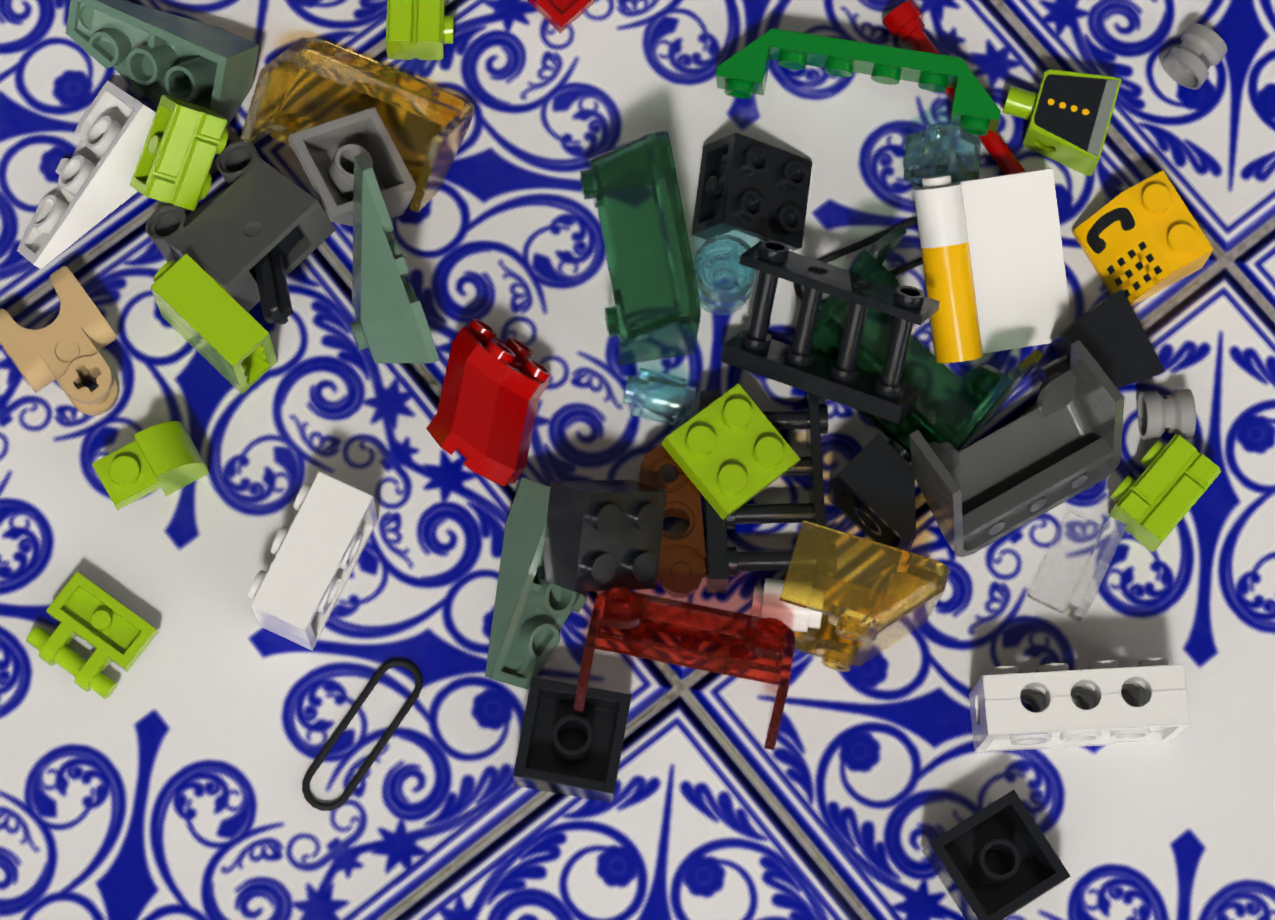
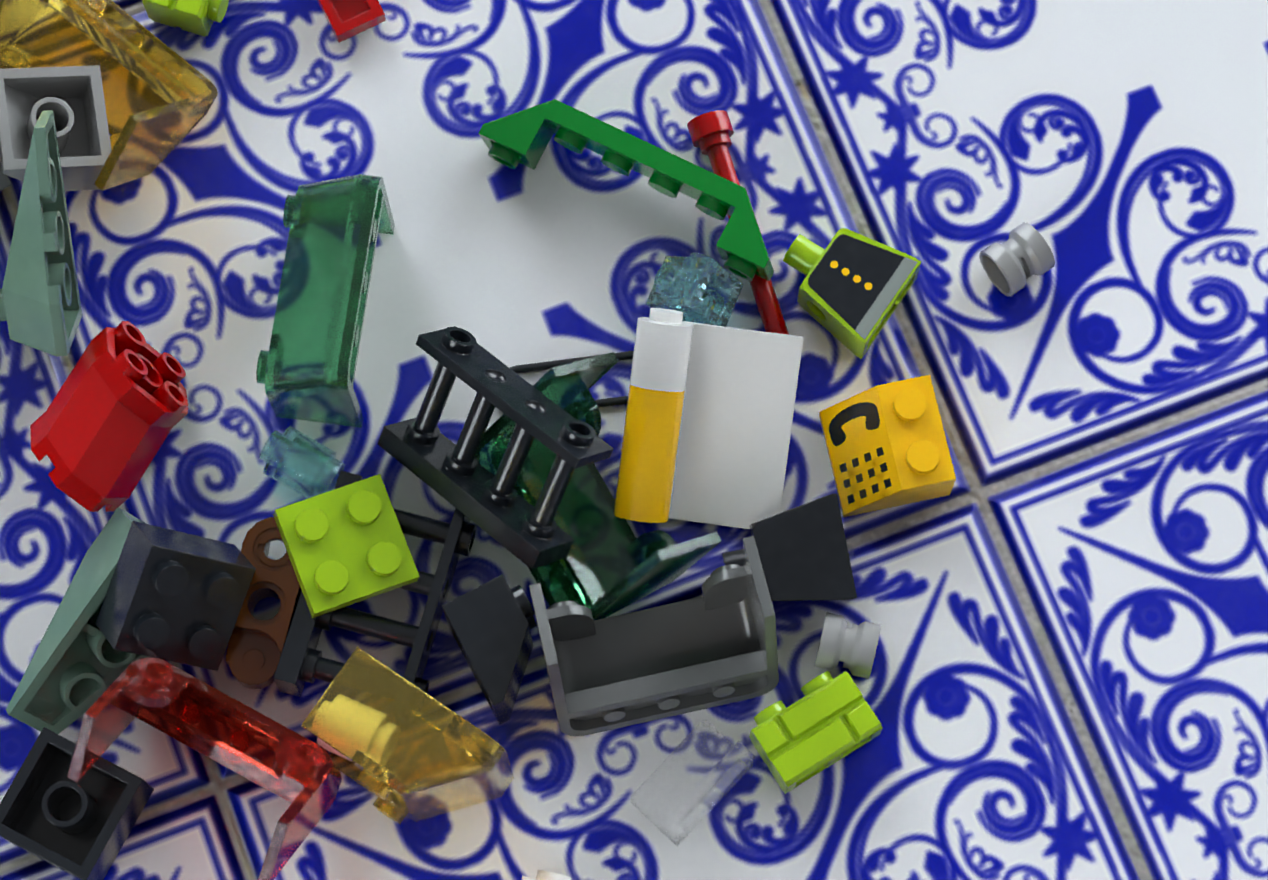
camera: 25 degrees right, 0 degrees up
clear light blue wheel [691,235,756,315] -> none
black bracket [692,133,812,251] -> none

